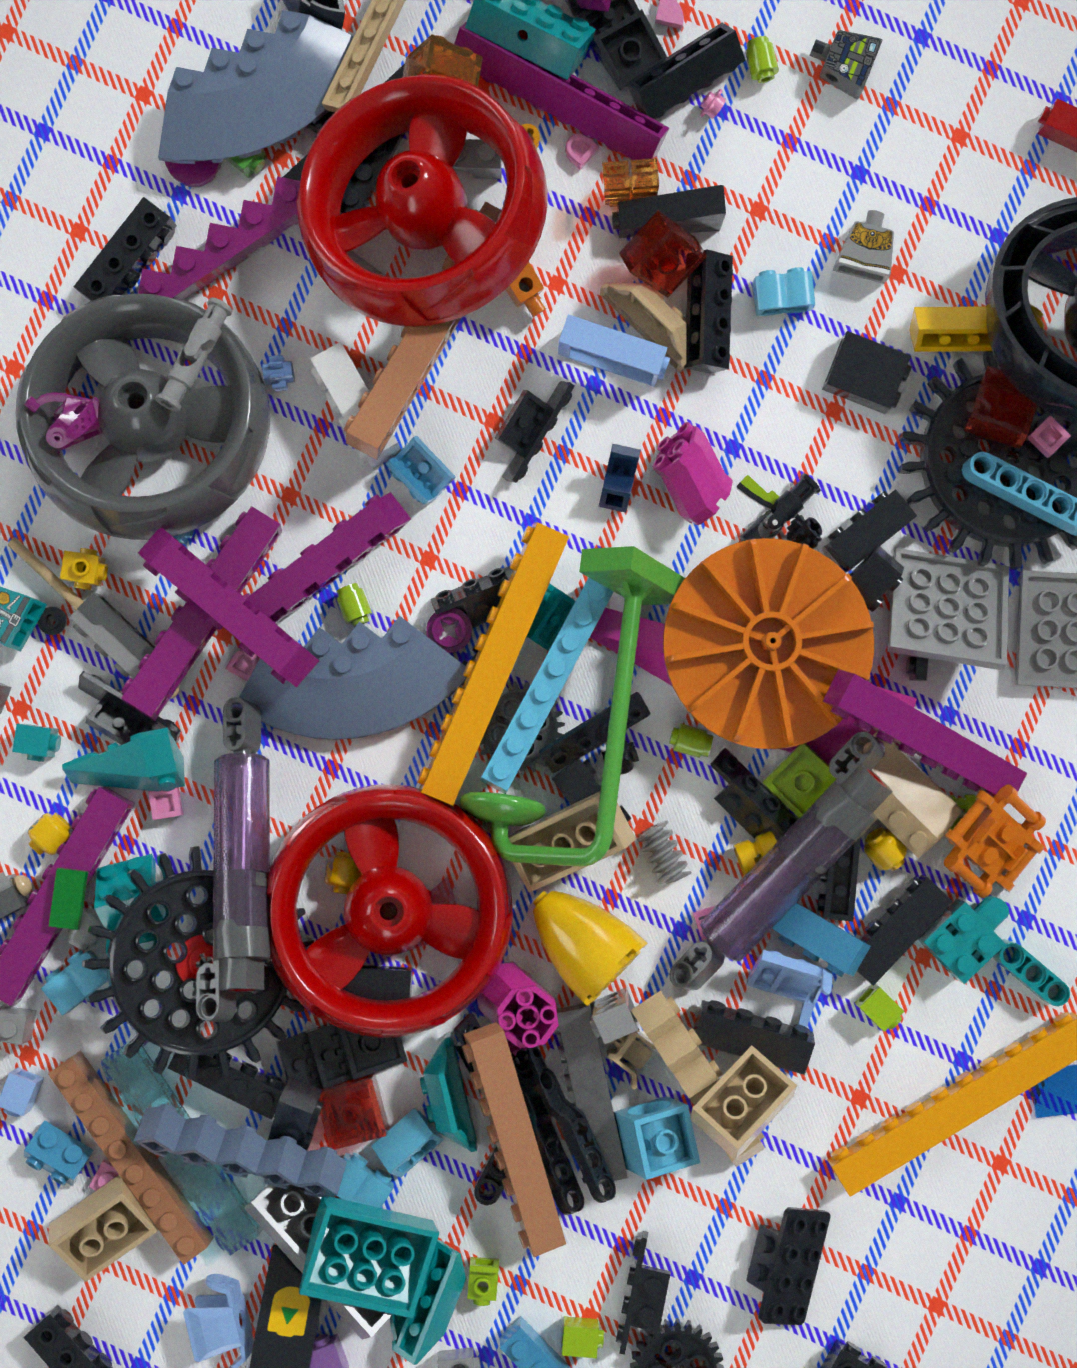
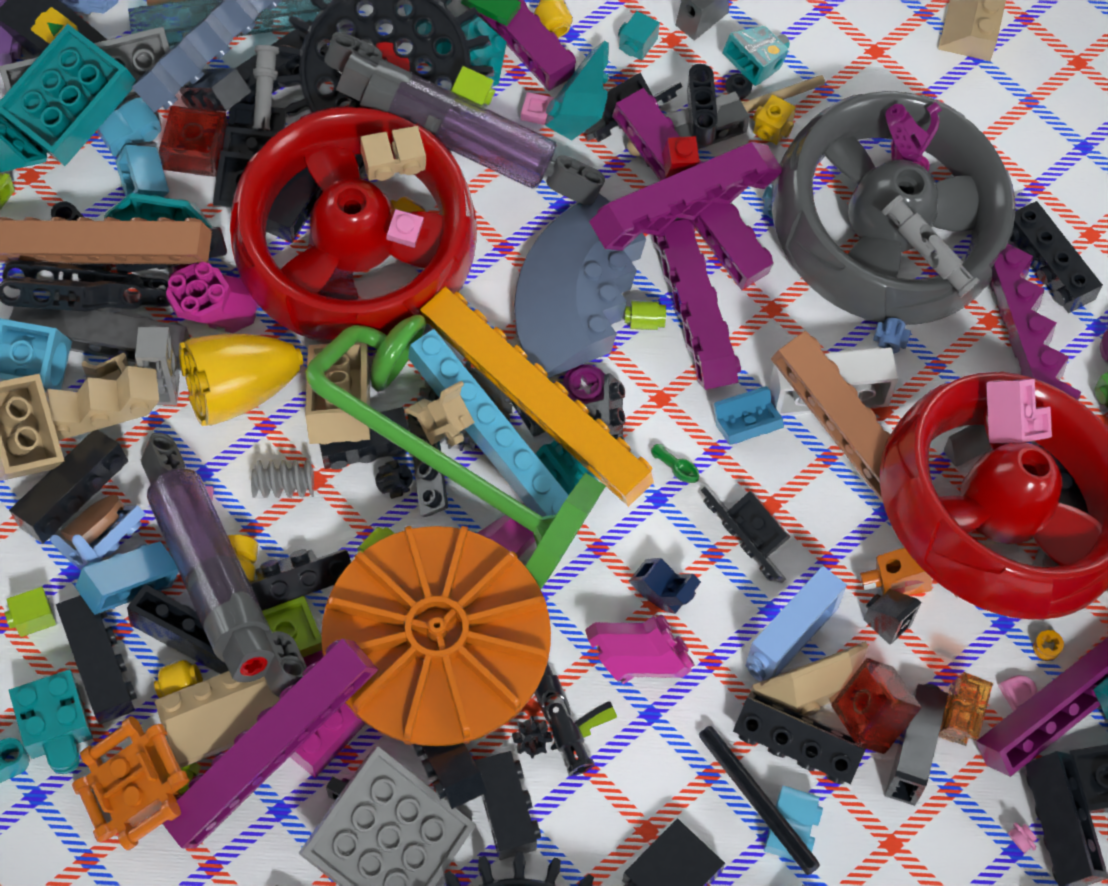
camera: 110 degrees right, 25 degrees down
none -> nougat tile [60,495,124,545]
none -> light grey pin [253,45,279,131]
none -> tan piece [361,126,426,181]
none -> bright pink plate [387,209,424,248]
none -> tan piece [405,381,474,447]
none -> lime brick [451,66,496,111]
none -> green piece [651,444,700,483]
none -> red brick [662,136,700,178]
none -> black beam [687,63,718,146]
none -> black axle [699,726,820,875]
none -> black slope [864,589,922,645]
none -> bright pink panel [987,379,1052,443]

